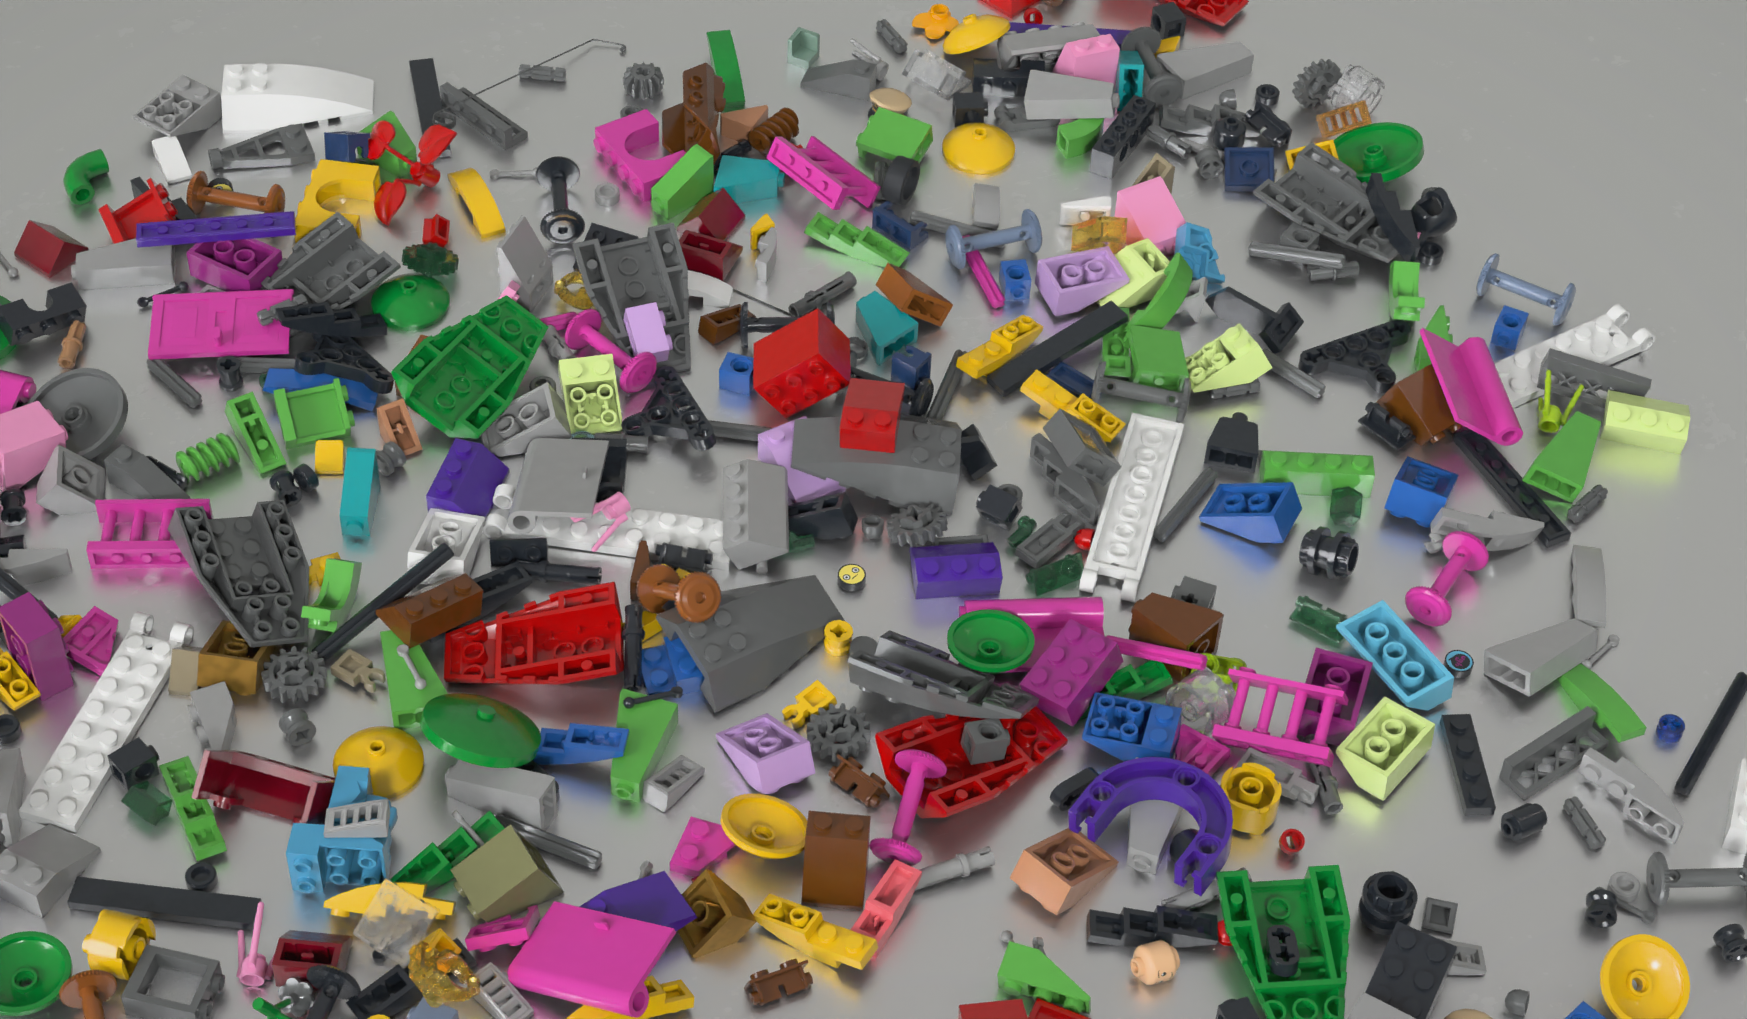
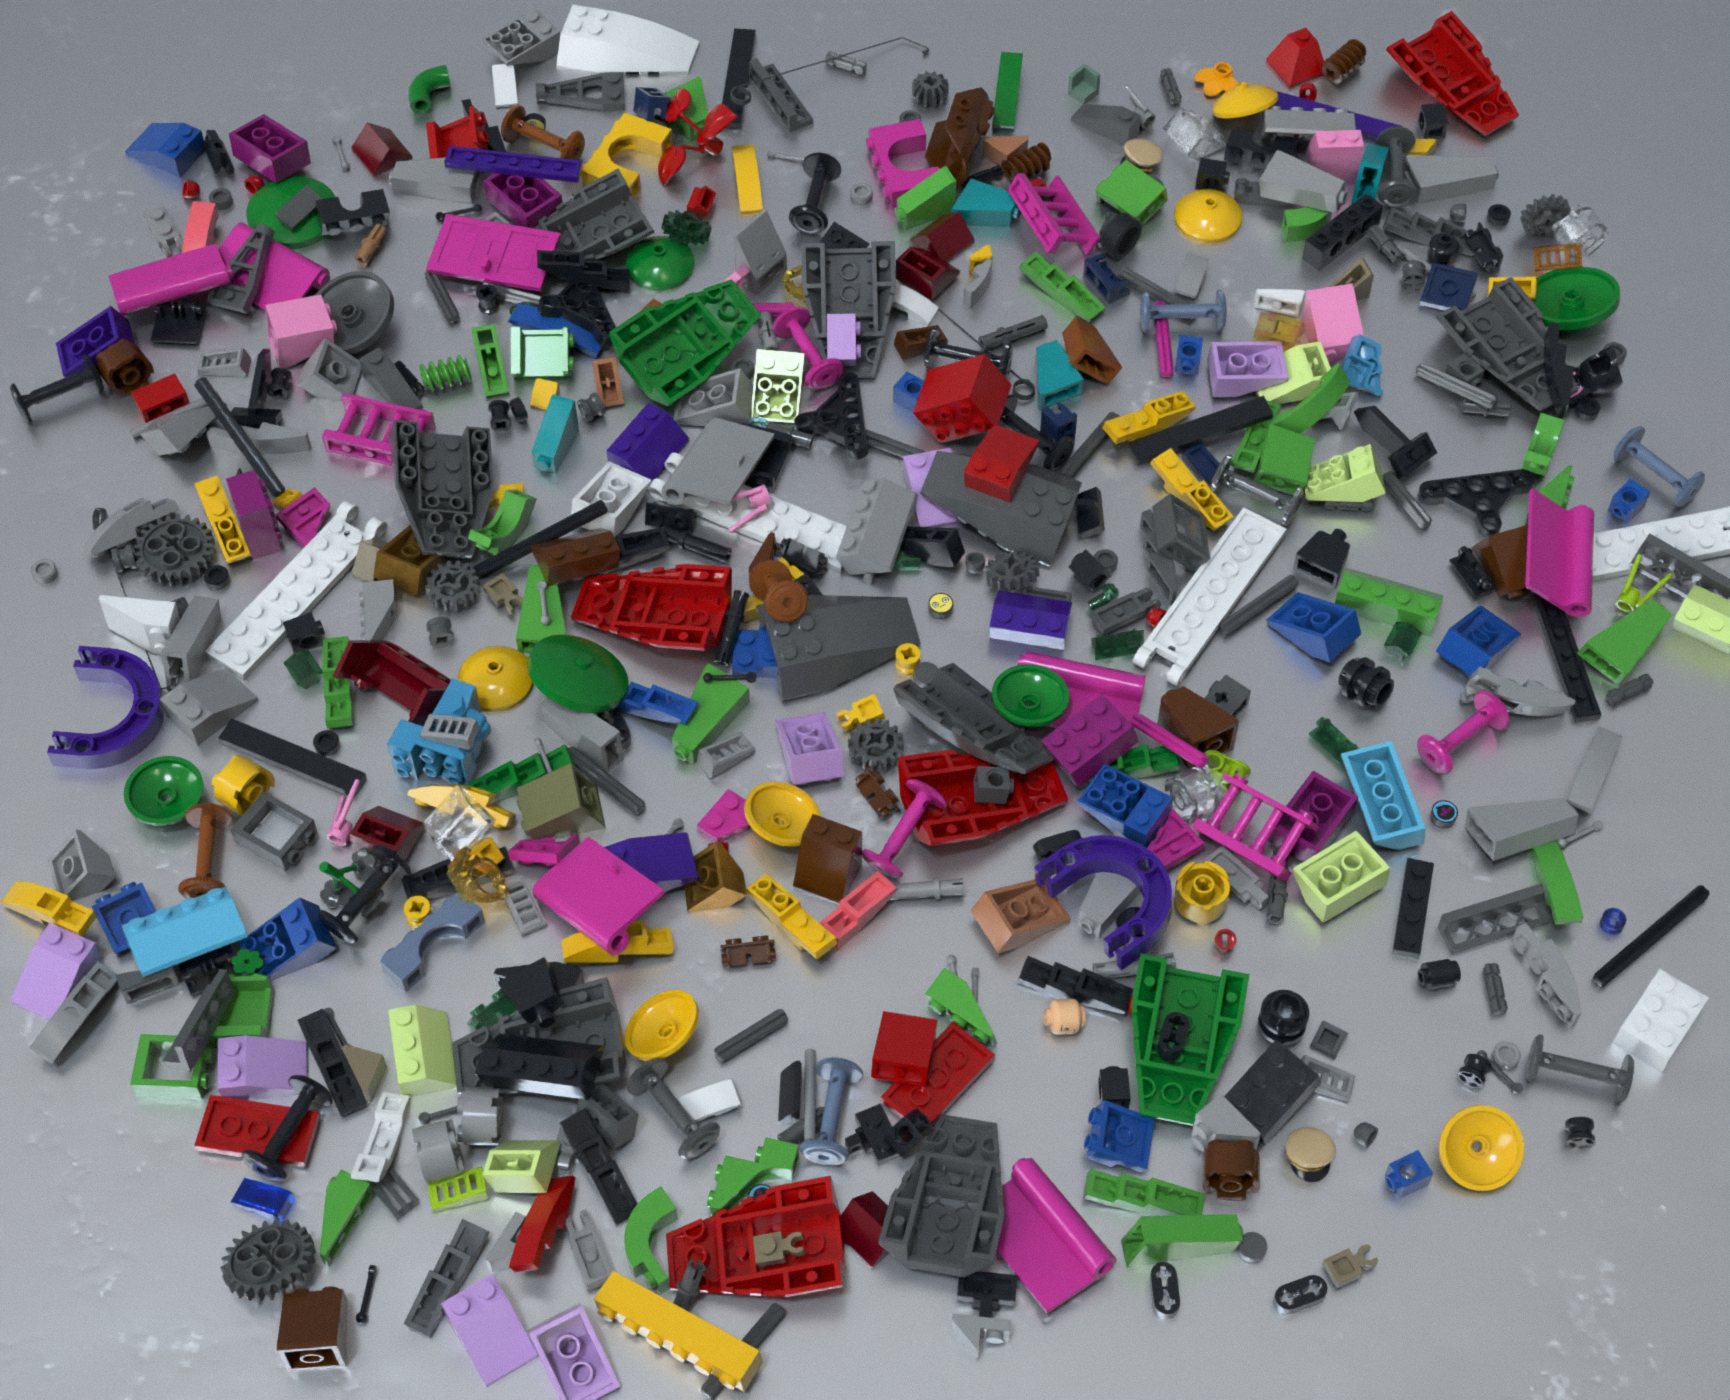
camera: 20 degrees right, 10 degrees up
dark grey axle [257,294,308,326] -> none

